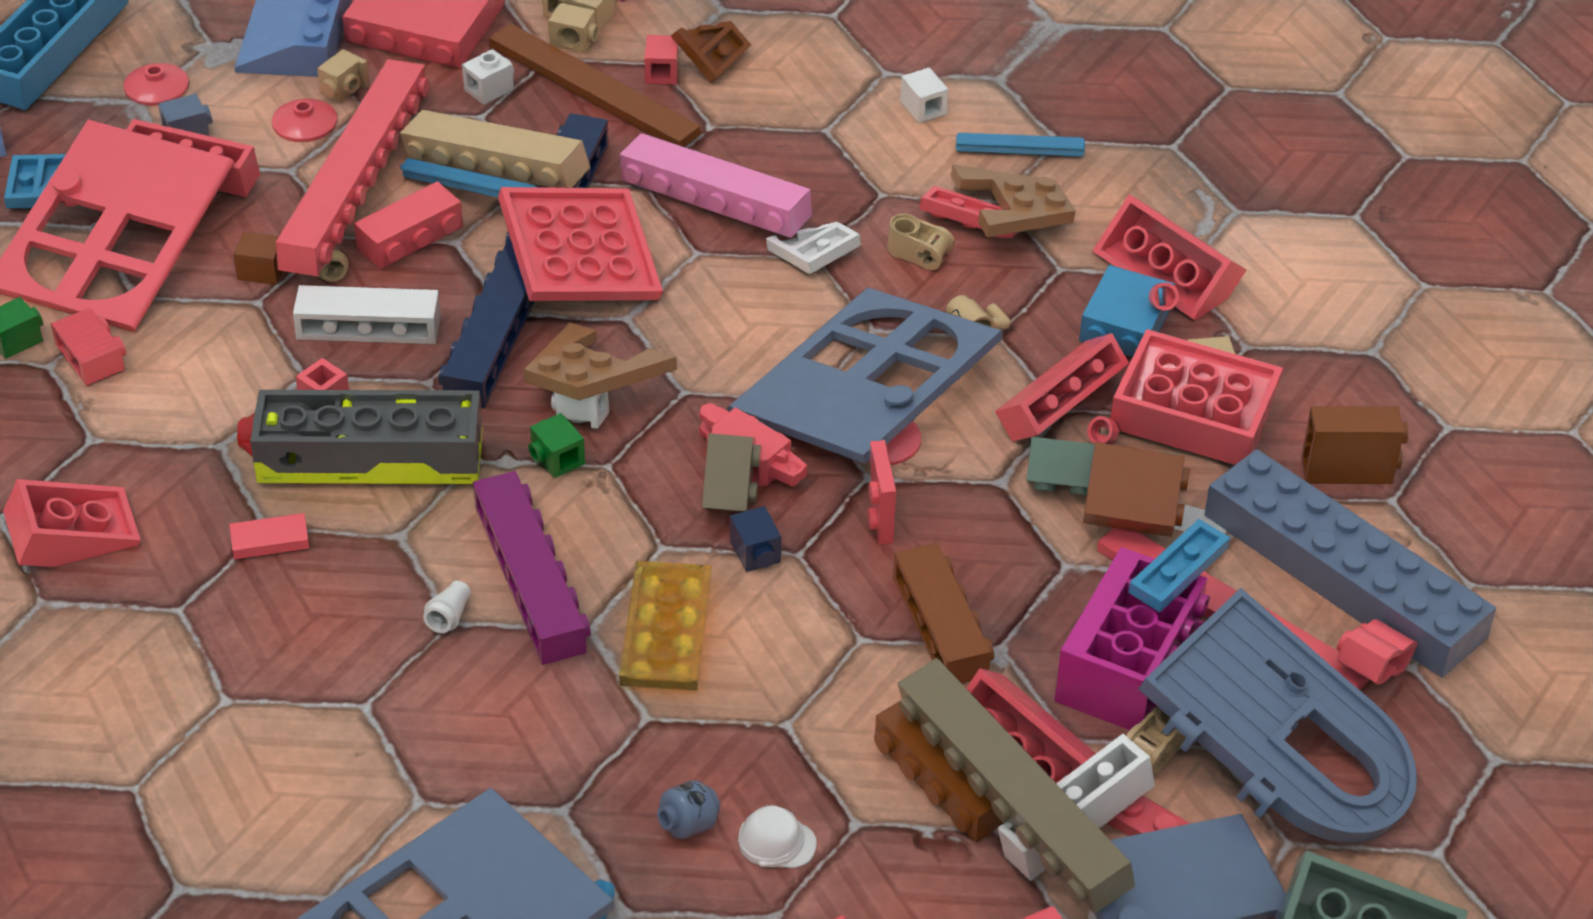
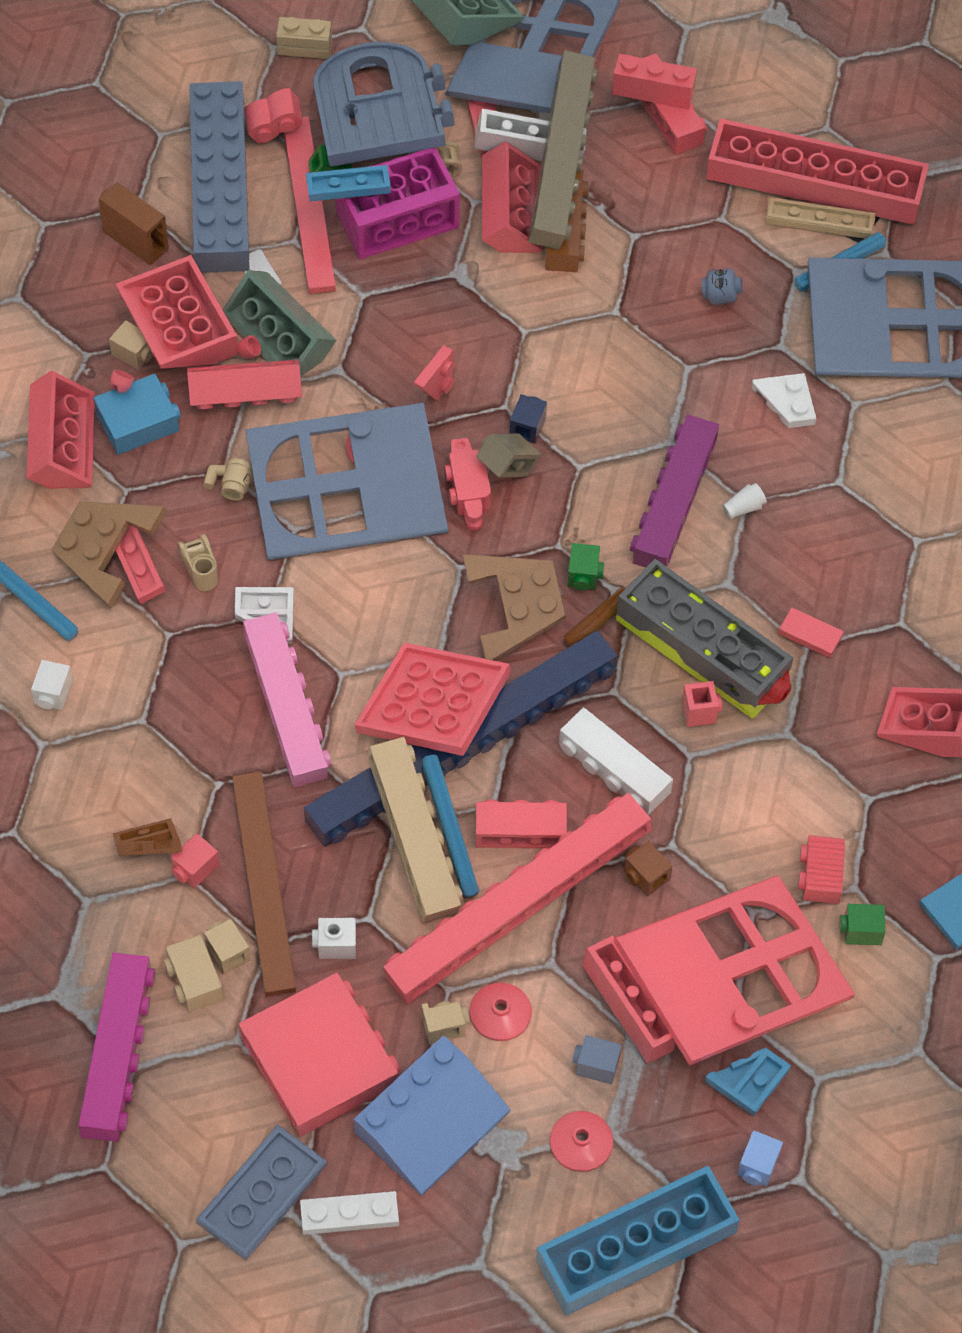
camera: 140 degrees left, 15 degrees up
clear yellow plate [619,560,712,691] -> none
white hat [738,805,817,868] -> none
dark orange brick [893,543,994,684] -> none
dark orange brick [1083,442,1190,537] -> none
none -> tan brick [276,17,332,59]
none -> dark orange axle [563,587,626,647]
none -> white wing [752,373,816,428]

